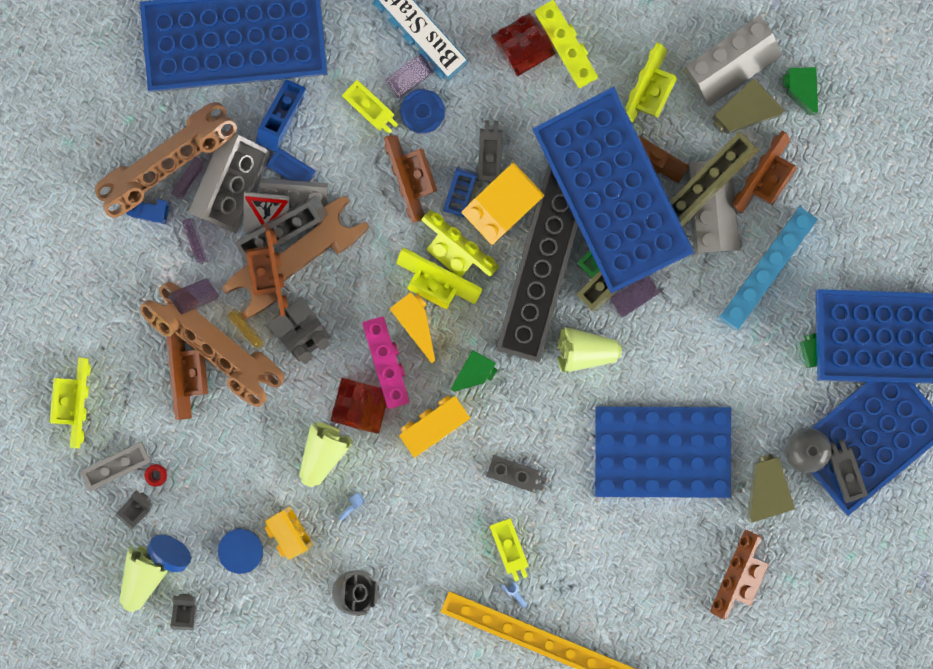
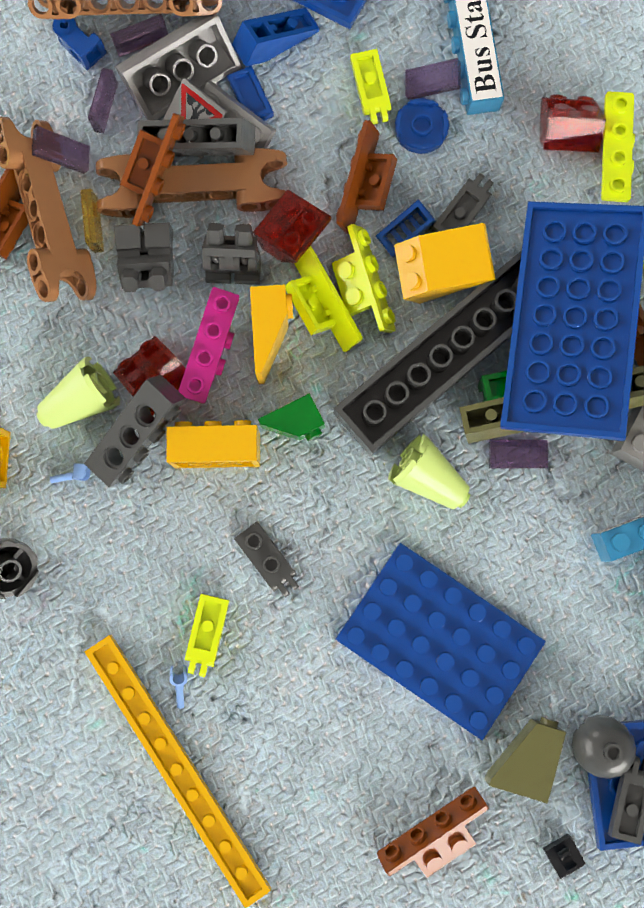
camera: 30 degrees right, 5 degrees down
none -> dark grey brick [84,375,186,487]
none -> dark grey hips [202,223,261,285]
none -> clear red slope [253,190,332,263]
none -> black tile [543,834,586,879]

